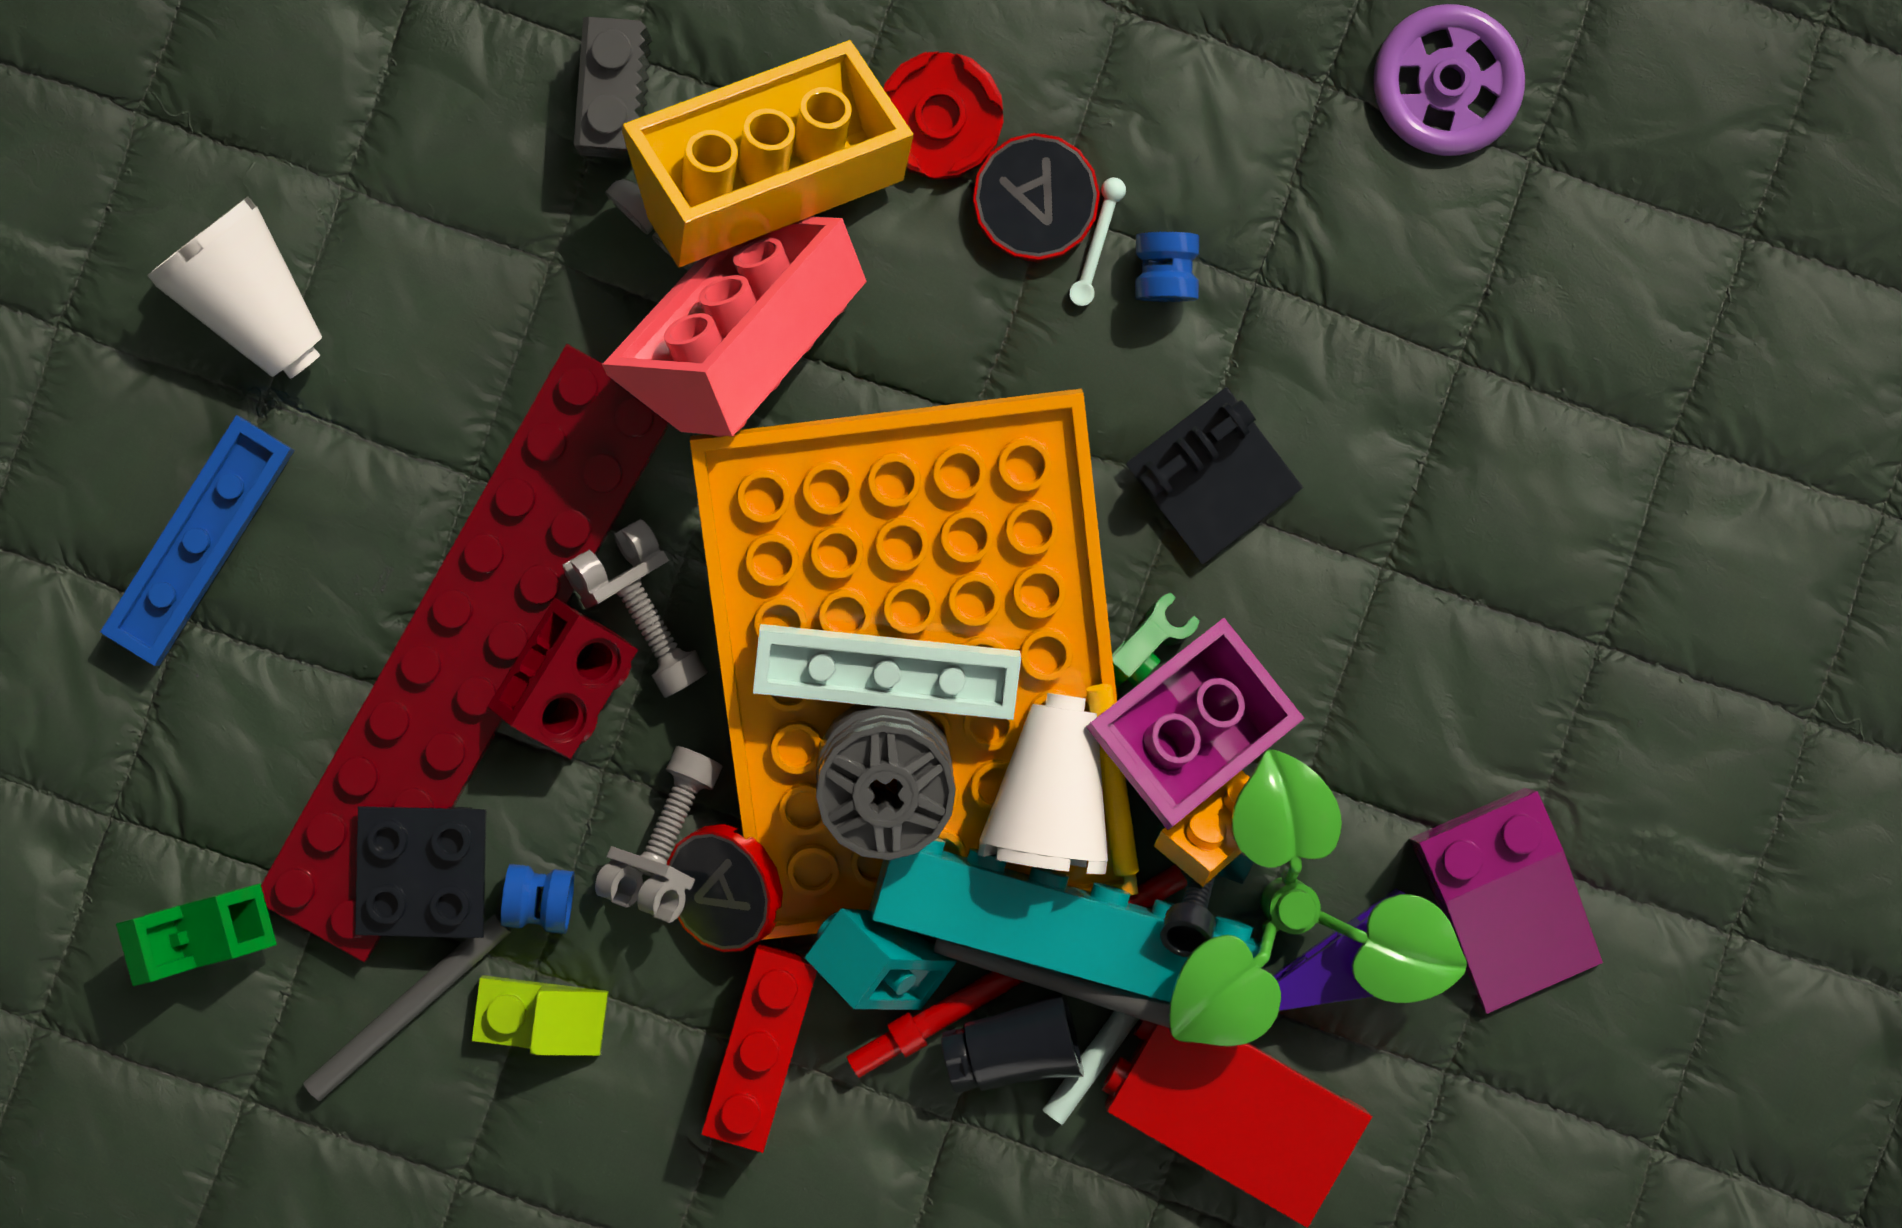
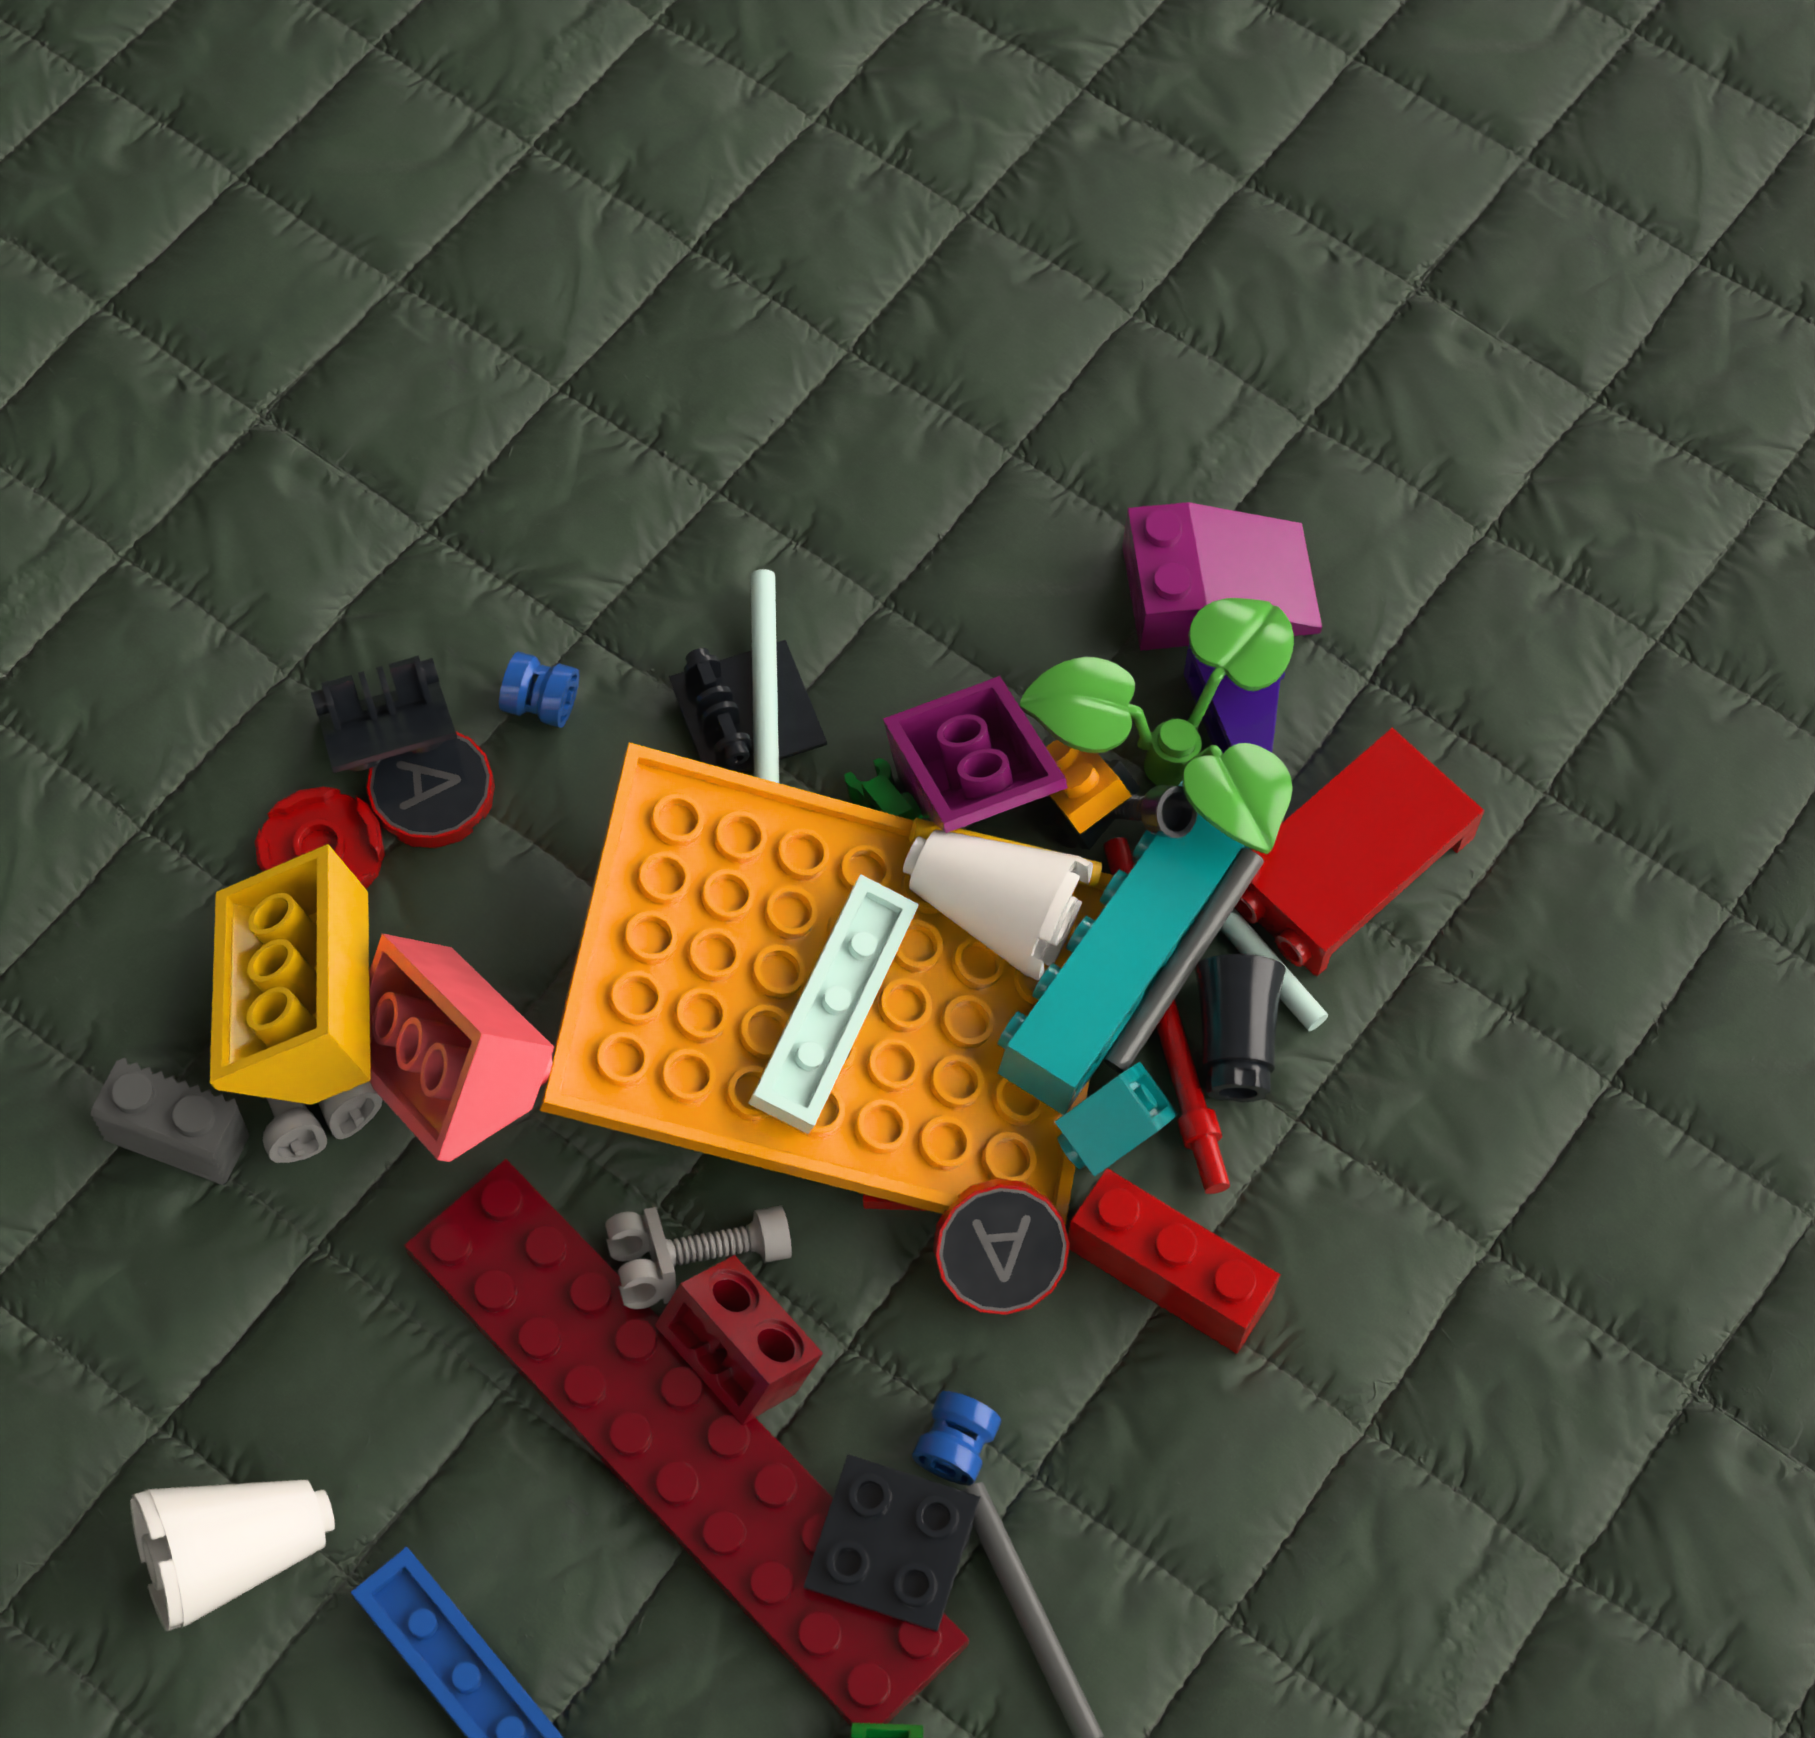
camera: 75 degrees left, 25 degrees down
lime slope [472,975,609,1056] -> none
light grey bar [595,746,723,923] -> none
dark grey wheel [816,704,956,860] -> none
light aqua hinge [1069,177,1126,306] -> none
medium lavender plate [1374,4,1525,156] -> none
none -> black hinge [311,655,457,773]
none -> light aqua bar [751,569,779,783]

